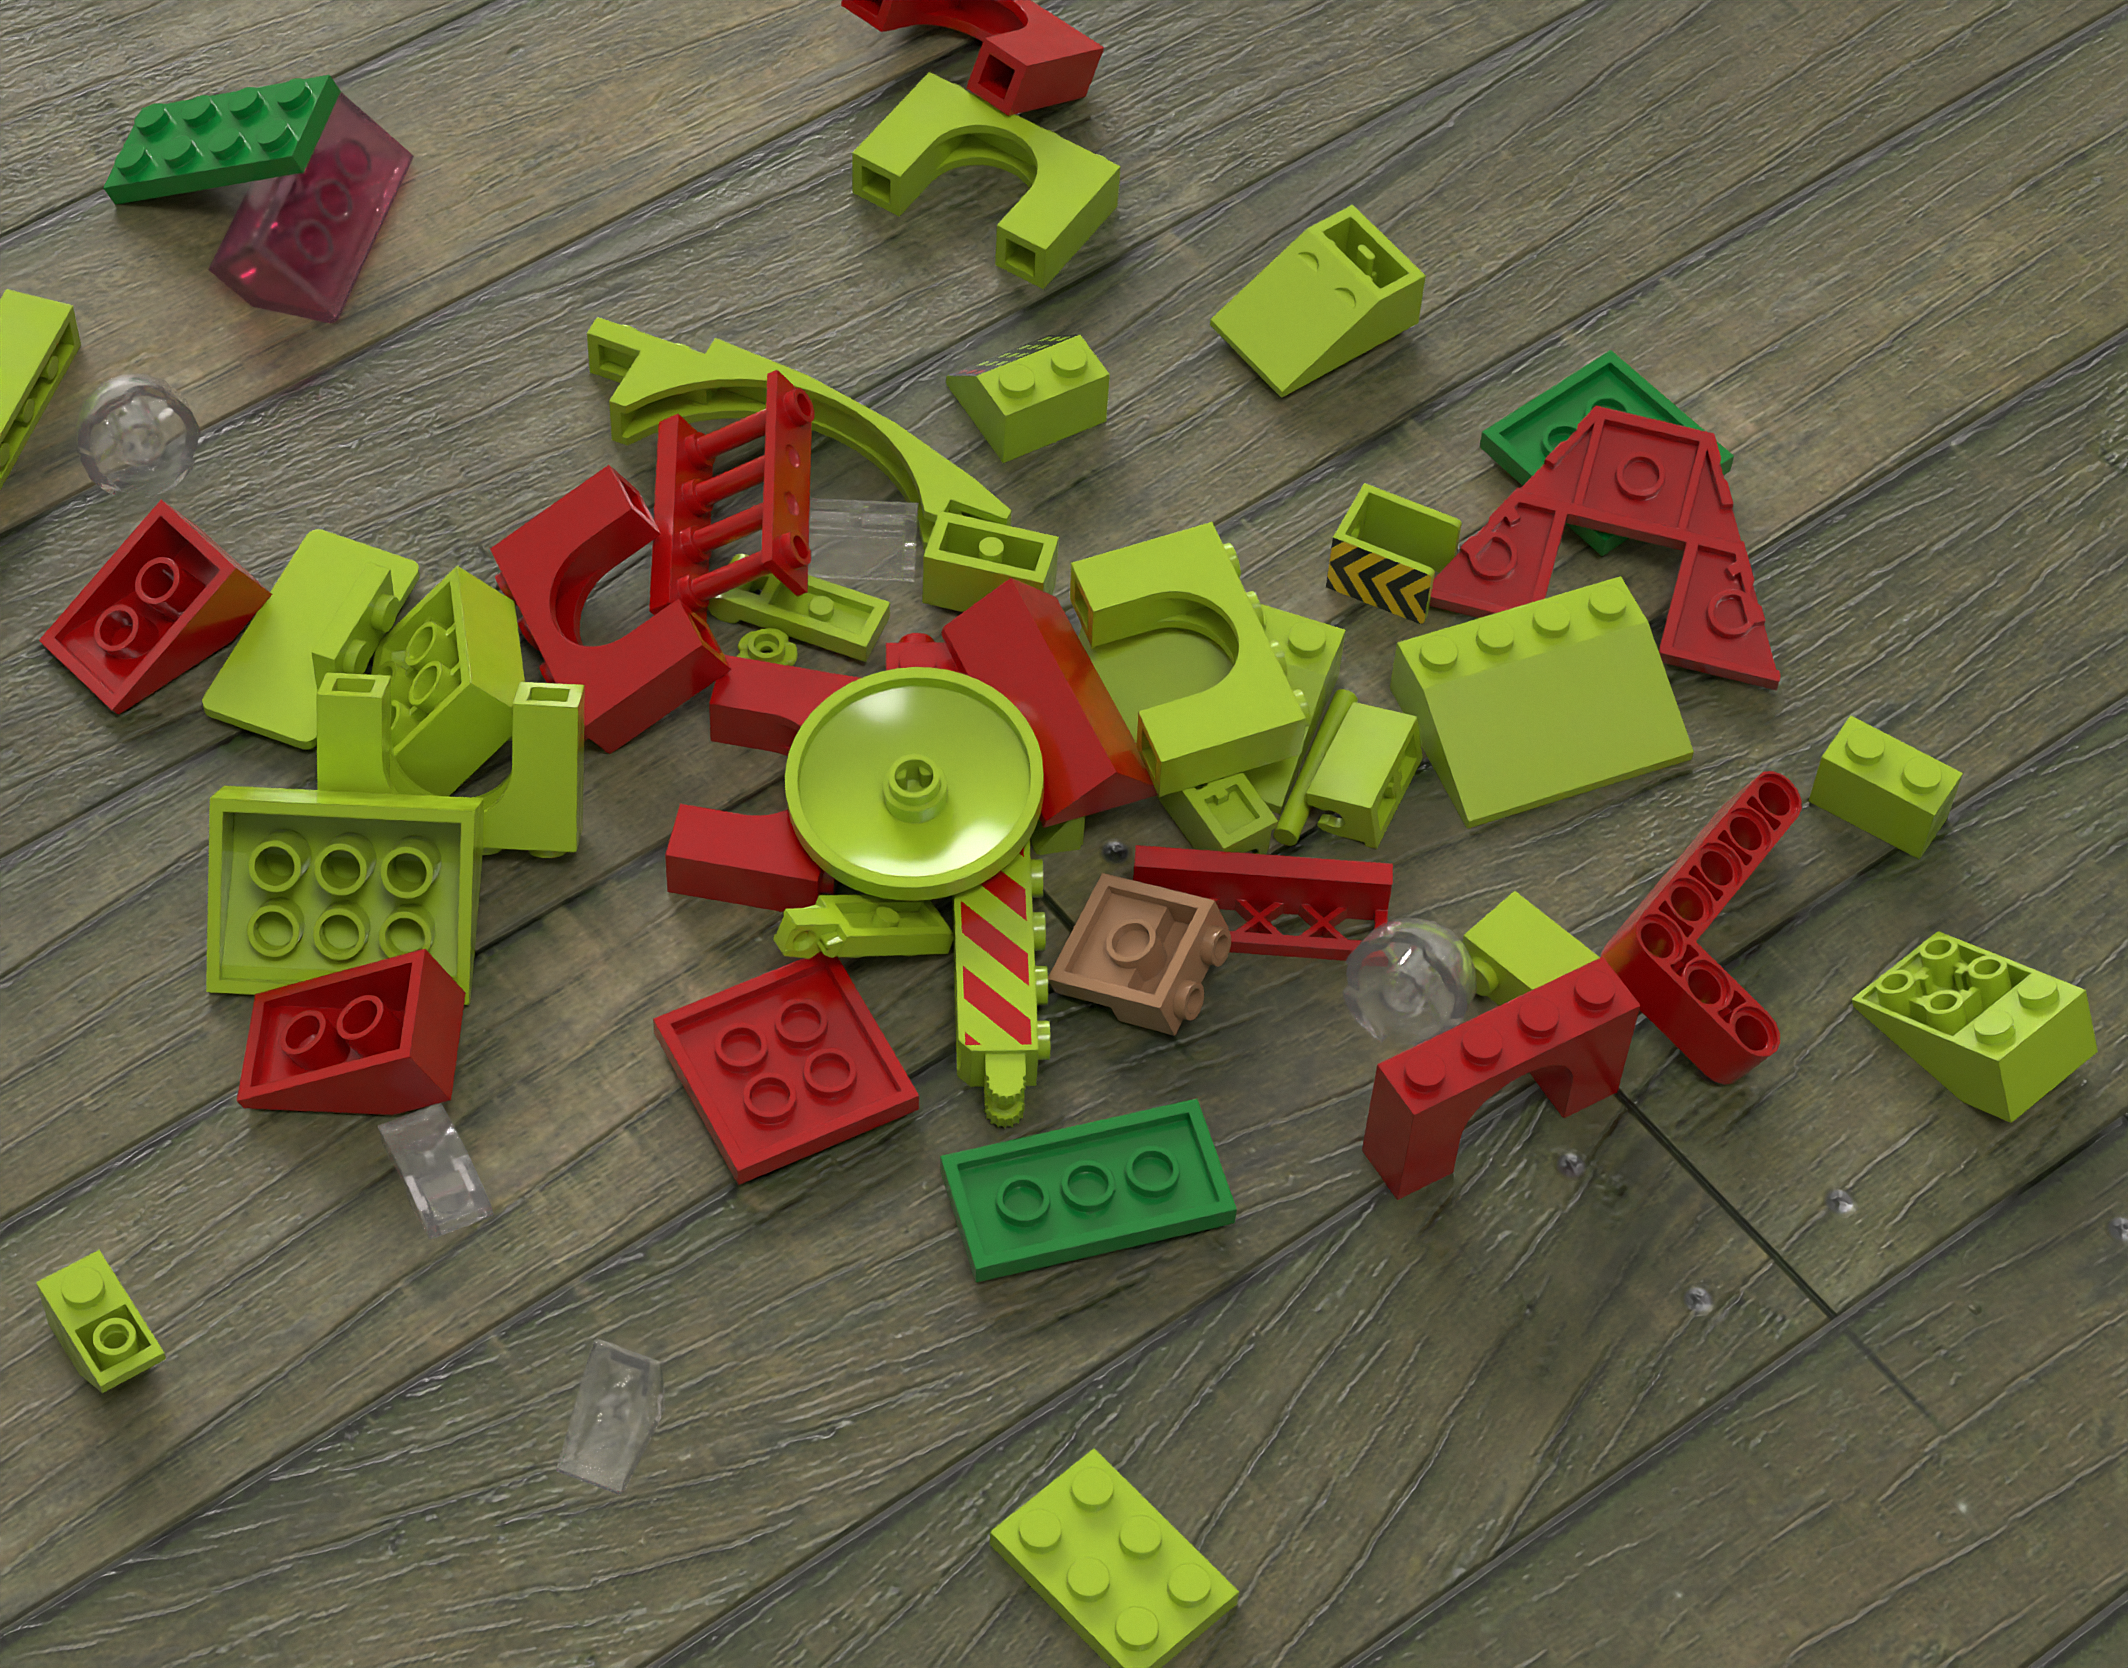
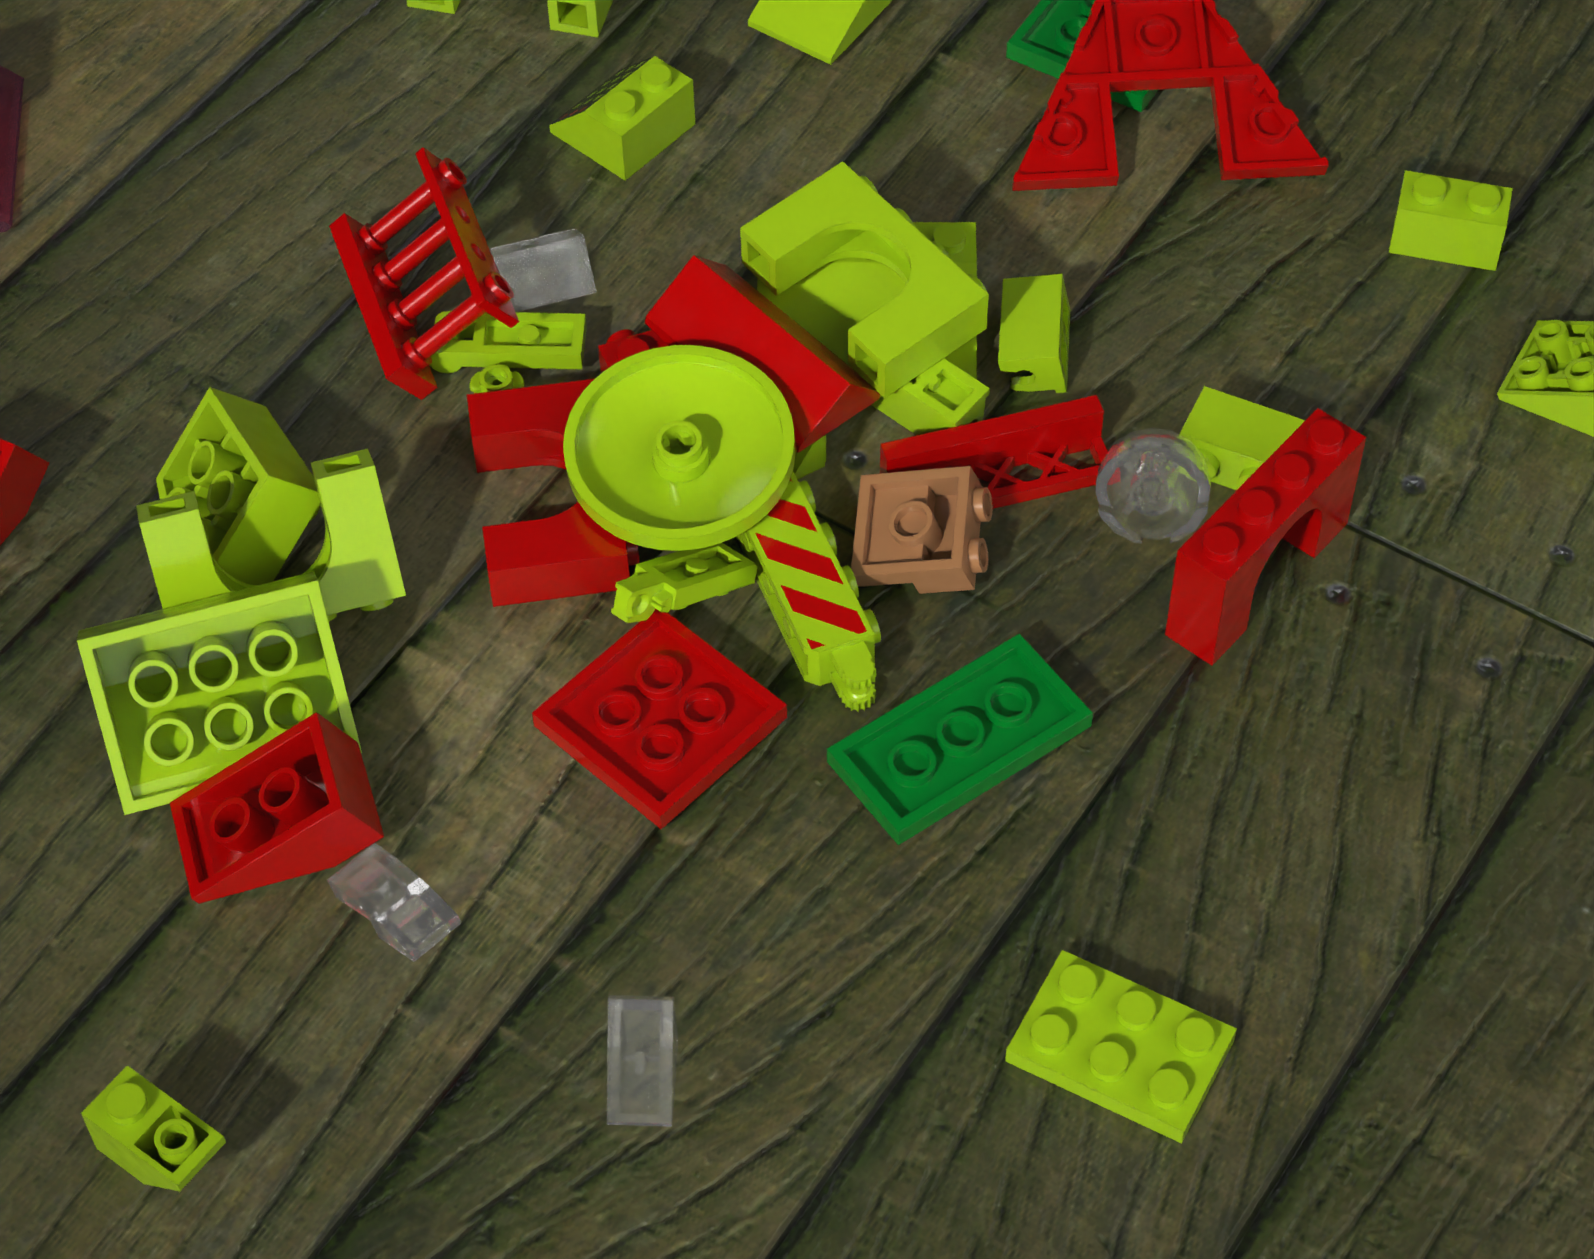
camera: 15 degrees left, 0 degrees up
lime bracket [202,529,420,749] -> none
red arch [490,465,731,754] -> none
lime slope [587,317,1012,550] -> none
lime brick [922,511,1059,612] -> none
lime bar [1273,689,1358,846] -> none
piece [1326,483,1462,624] -> none
lime slope [1390,576,1694,829] -> none
red beam [1601,771,1802,1085] -> none

